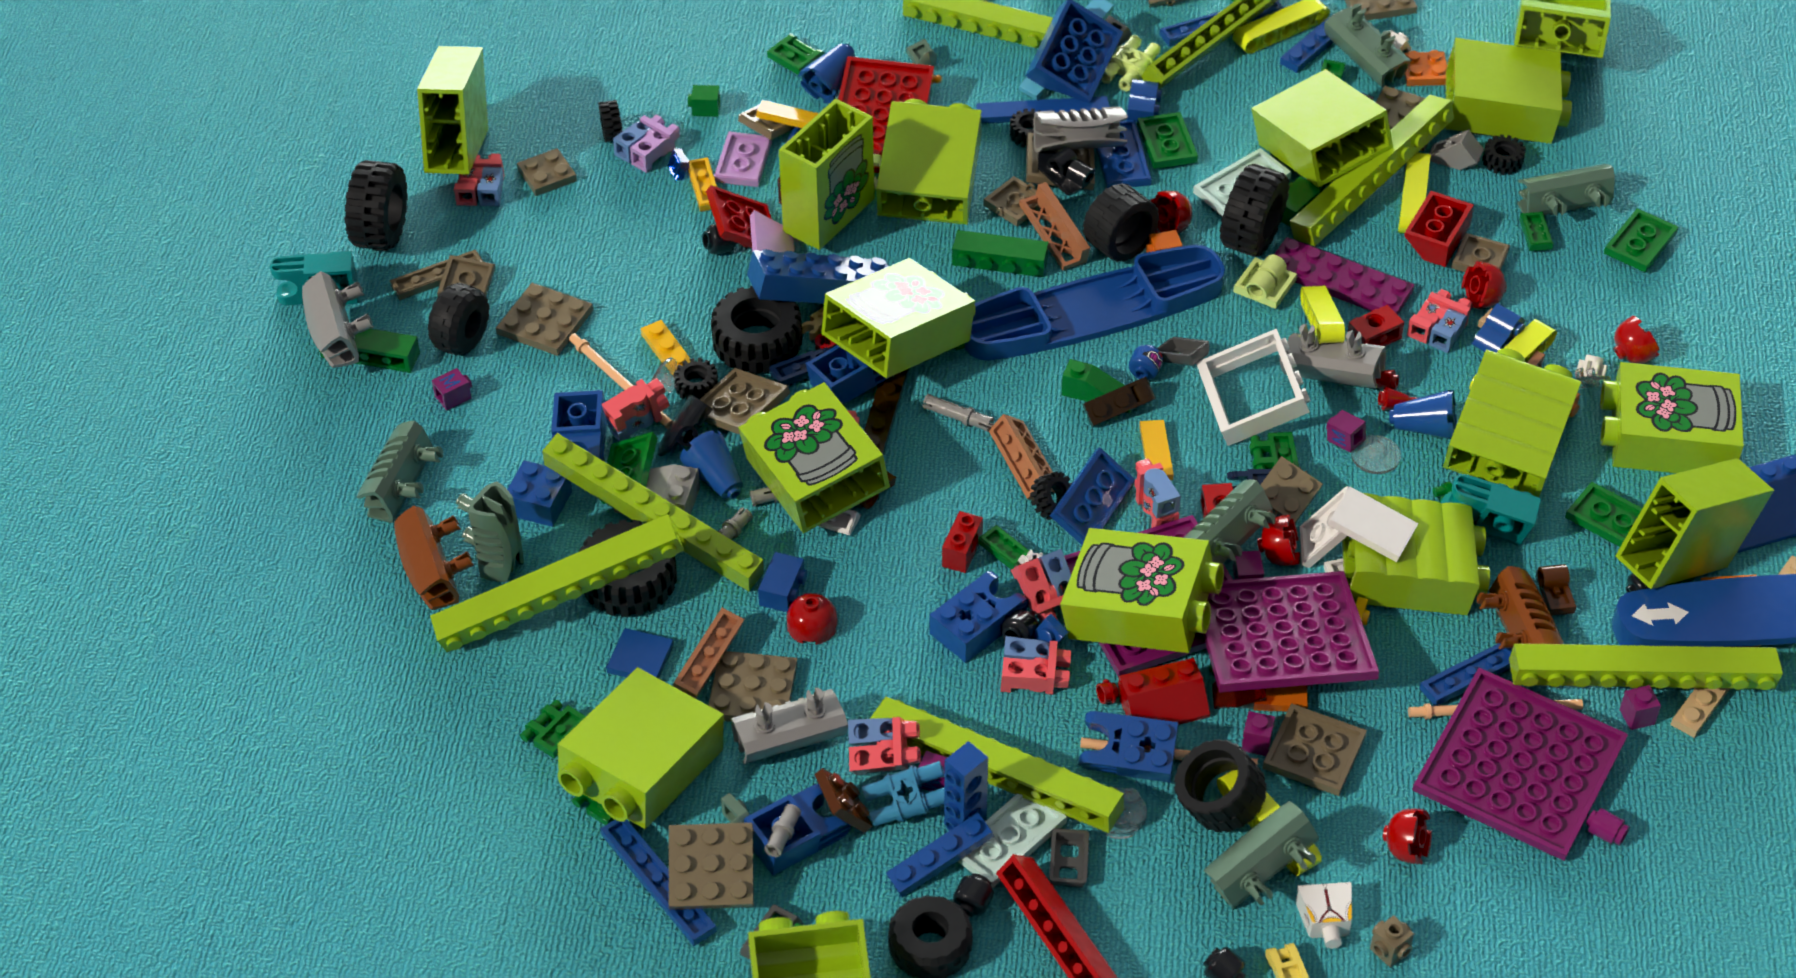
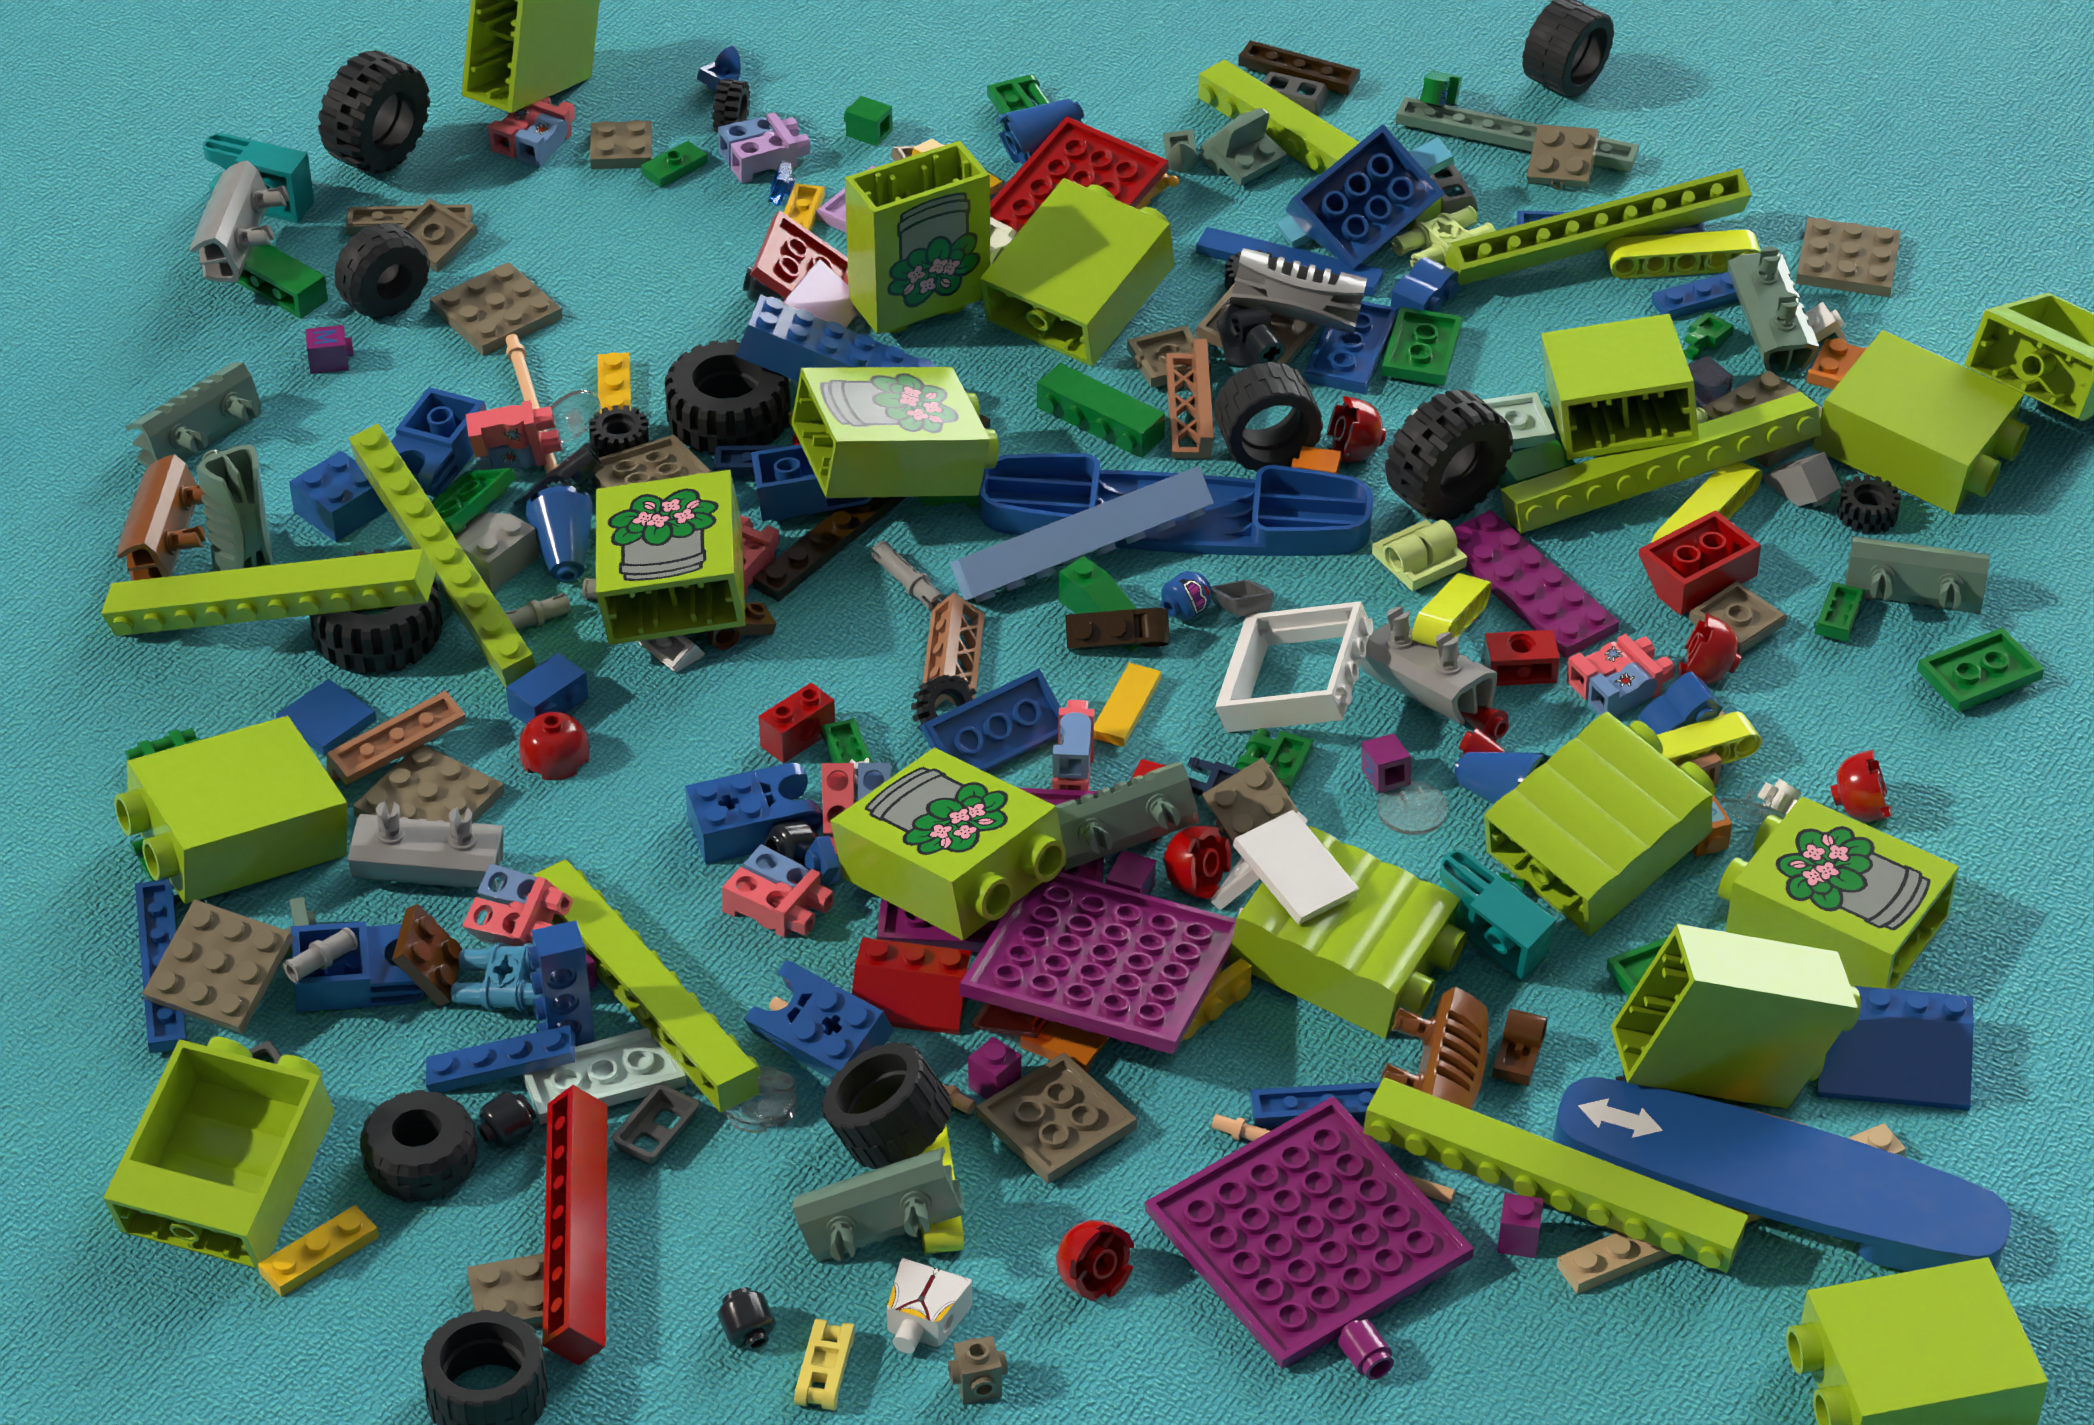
camera: 25 degrees right, 5 degrees down
red plate [1096,679,1119,704] -> none
none -> green plate [641,141,708,188]
none -> blue plate [697,45,741,91]
none -> light blue brick [950,466,1214,603]
none -> sand green piece [1198,108,1287,186]

